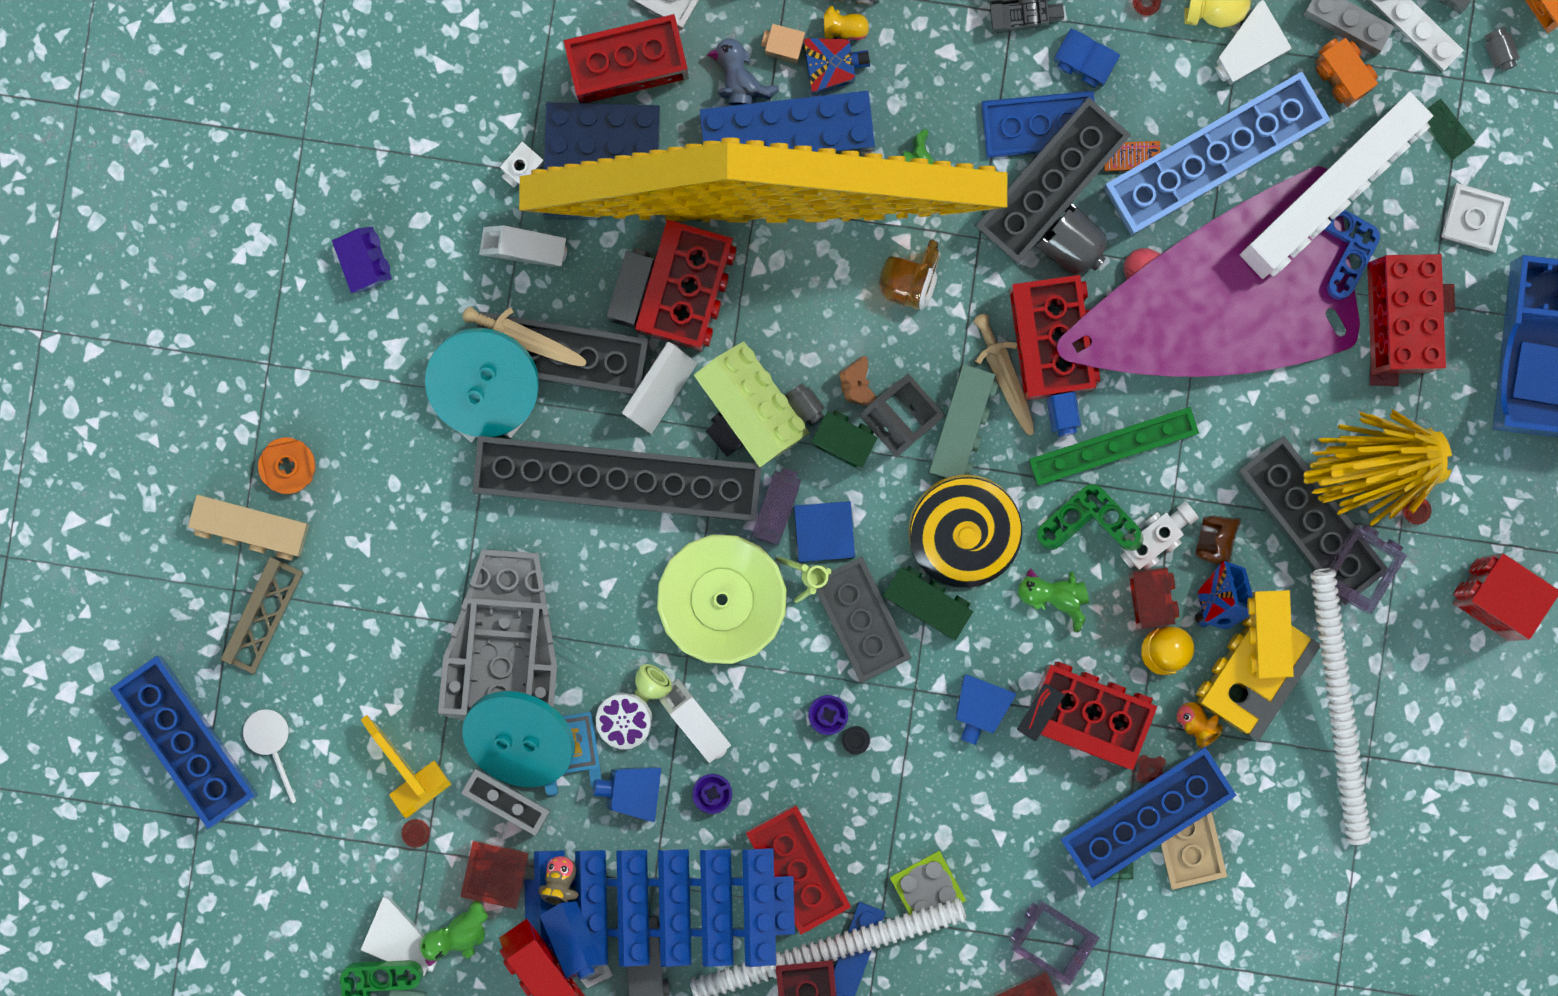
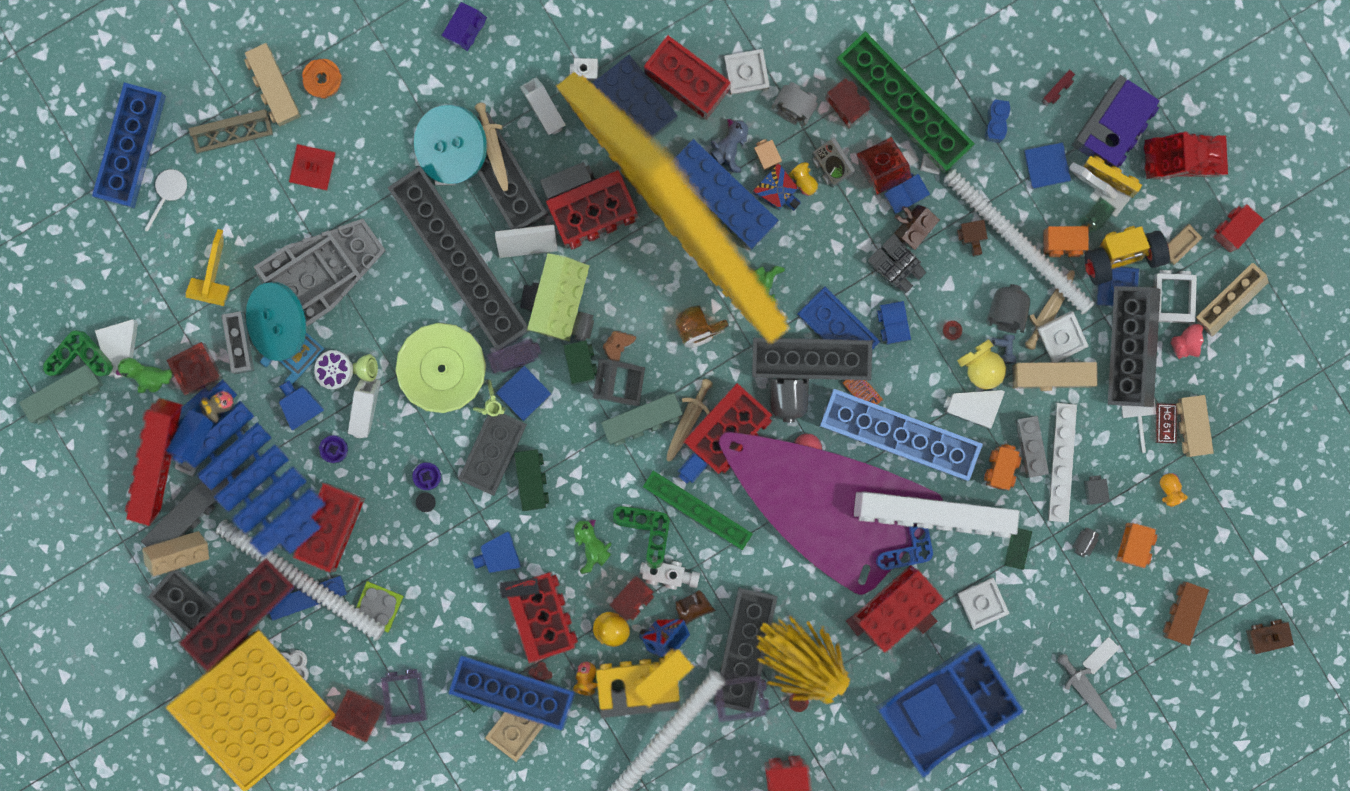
camera: 50 degrees right, 0 degrees up
clear red plate [401,819,430,848] -> none
dish [908,475,1022,588] -> none
none -> red piece [289,144,336,191]

